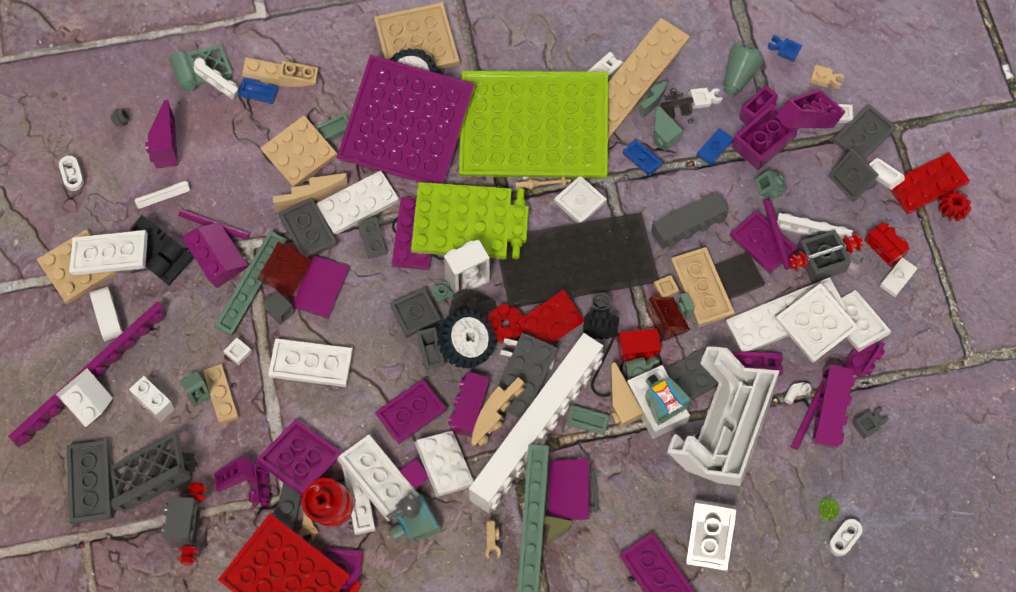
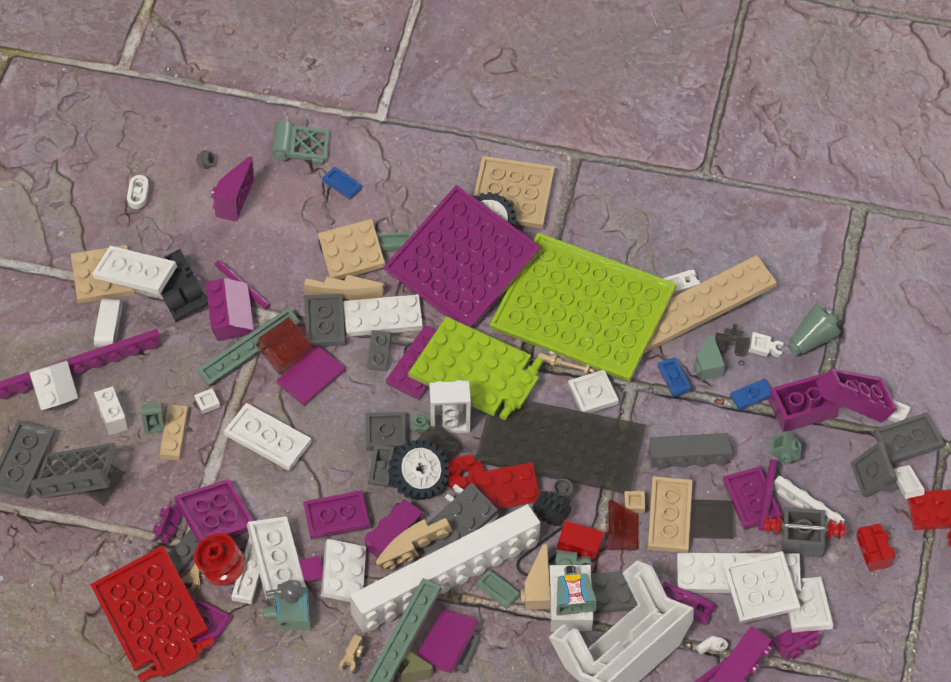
camera: 25 degrees right, 10 degrees down
white axle [135,181,190,209] -> none
dark grey brick [161,482,208,566] -> none
white plate [194,58,238,100] -> none
magenta slope [214,456,254,492] -> none
tan slope [242,57,318,87] -> none
dark grey brick [263,291,294,325] -> none
sand green slope [639,81,667,117] -> none
sand green plate [677,292,695,319] -> none
magenta brick [739,85,778,125] -> none
blue plate [767,35,802,62] -> none
tan plate [810,65,844,89] -> none
white plate [880,257,918,297] -> none

